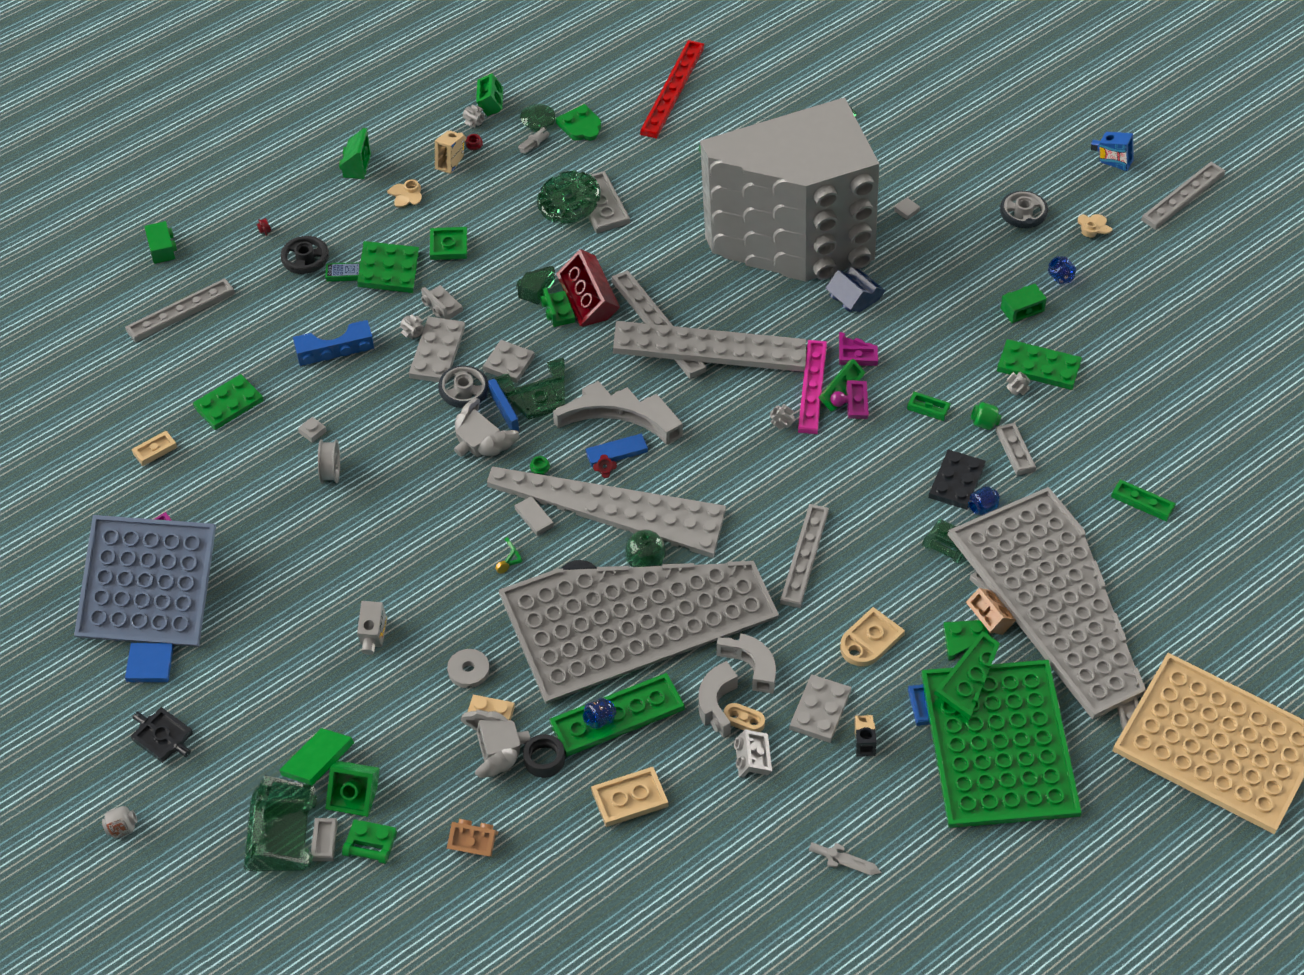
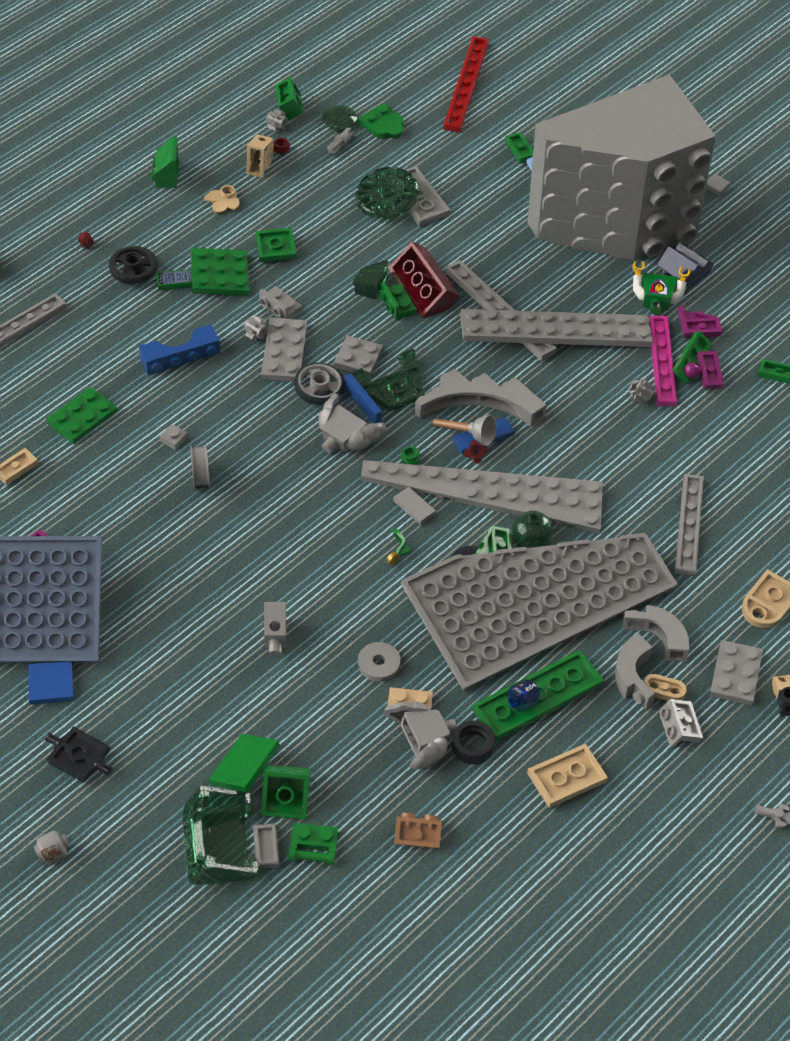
camera: 10 degrees left, 0 degrees up
none -> light grey piece [433,415,497,446]
none -> green wing [475,526,512,554]
none -> torso [632,261,690,315]

